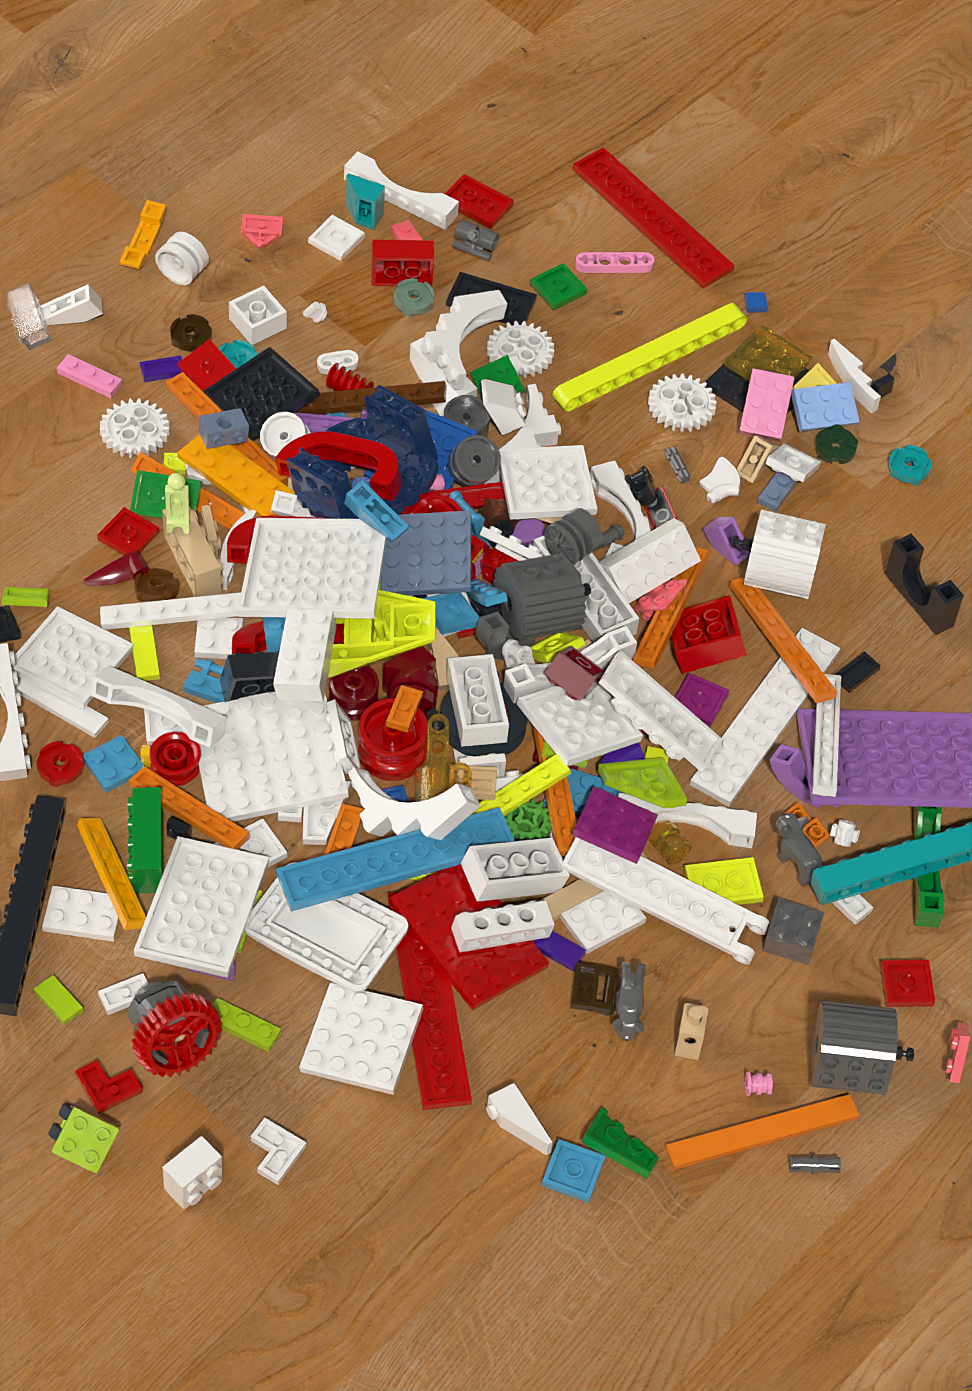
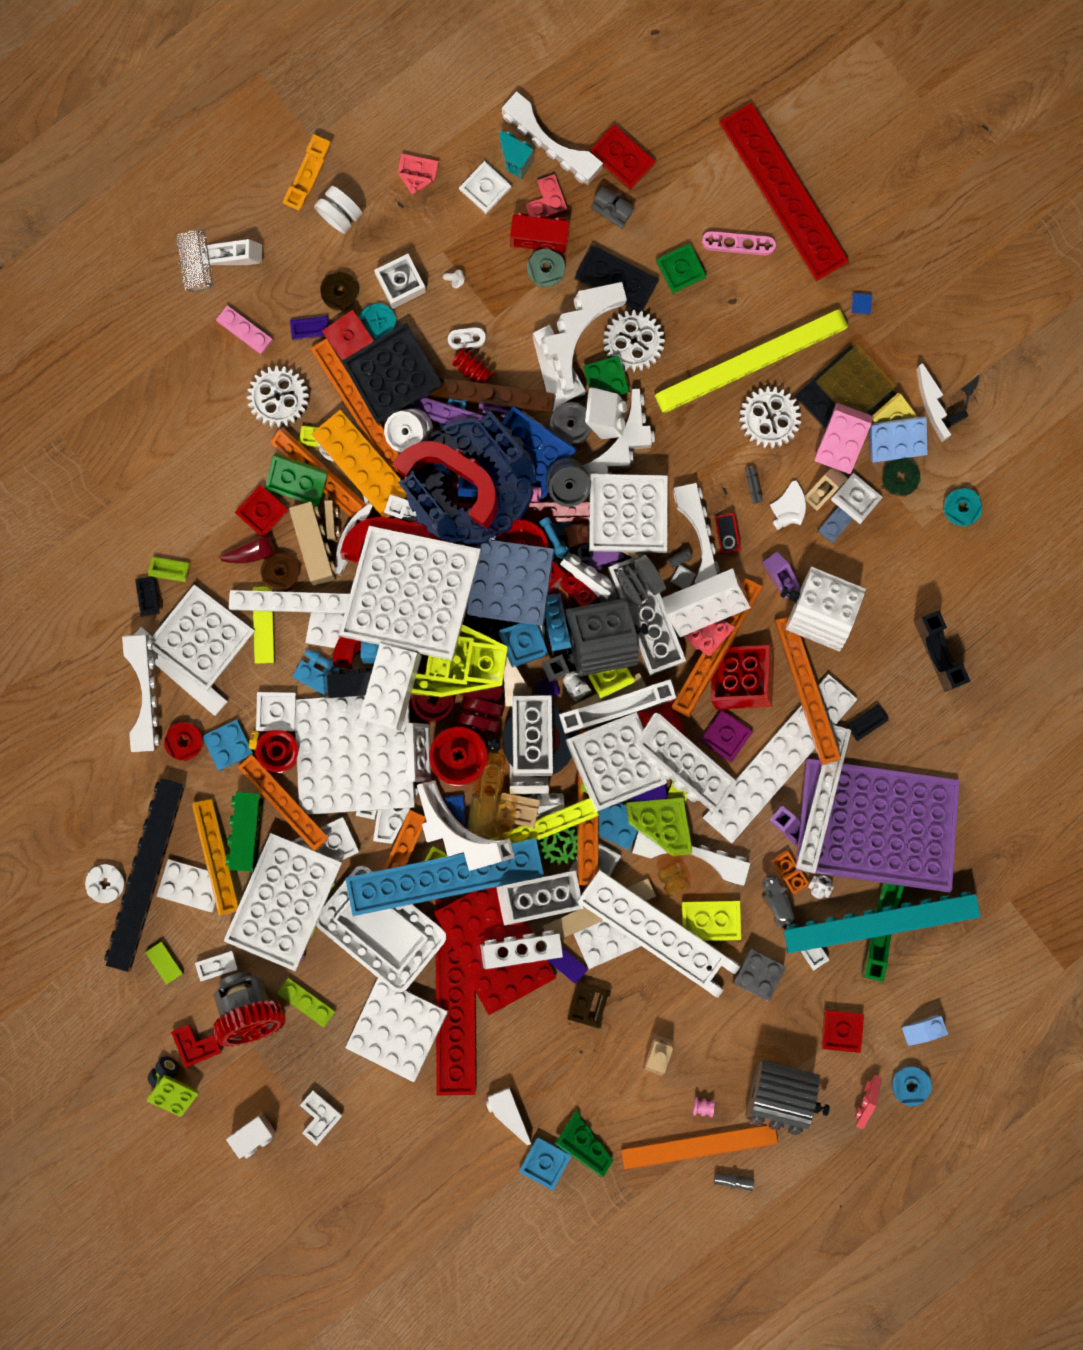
camera: 10 degrees right, 30 degrees up
white arch [91,665,227,748] -> none
yellowish green plate [165,473,190,534] -> none
black tile [166,817,191,840] -> none
sand blue brick [198,408,249,449] -> none
dark azure slope [344,480,409,542] -> none
orange plate [386,685,423,733] -> none
slope [544,646,605,701] -> none
magenta plate [572,786,658,864] -> none
dark grey animal [612,962,646,1041] -> none
black piece [626,465,658,506] -> none

